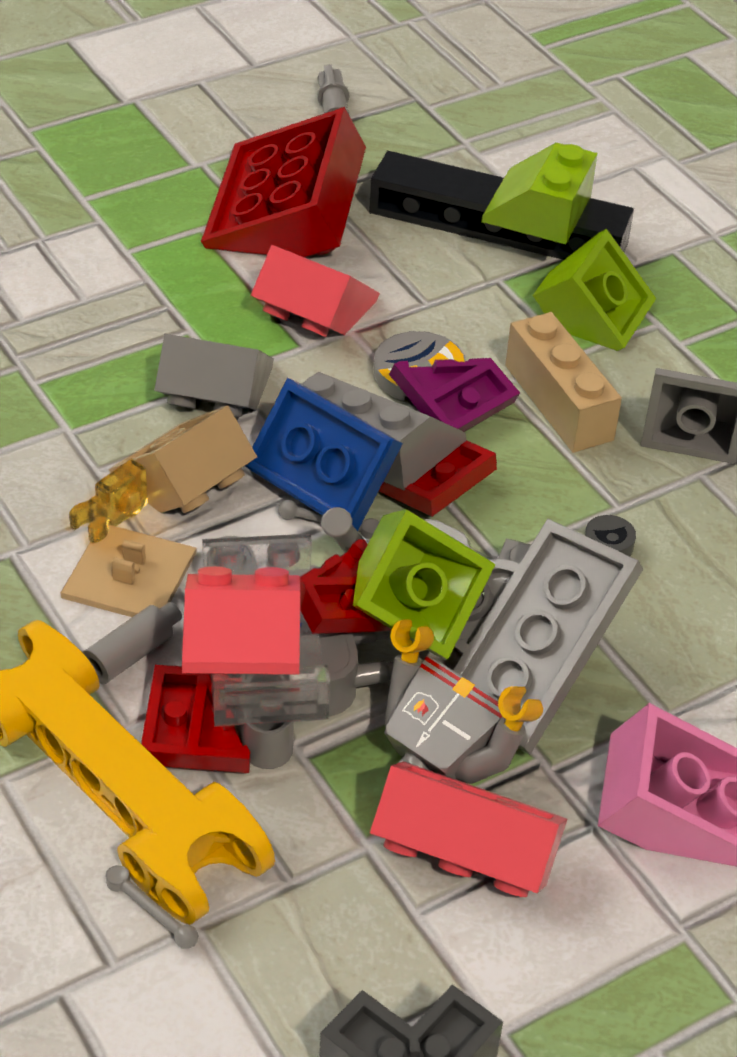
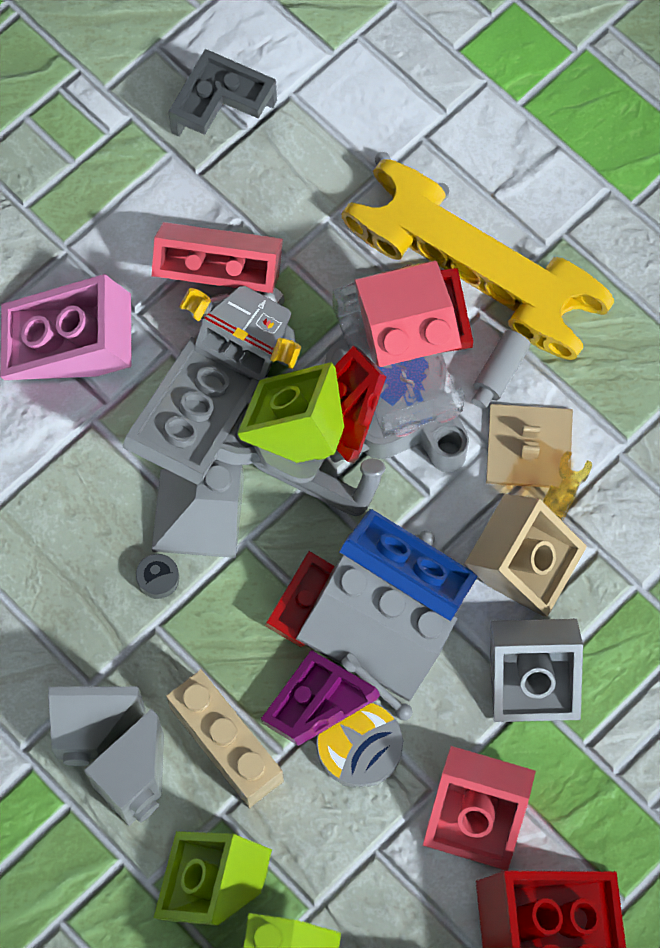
camera: 170 degrees right, 25 degrees up
none -> light grey slope [84,709,164,826]
none -> light grey hinge [342,654,413,721]

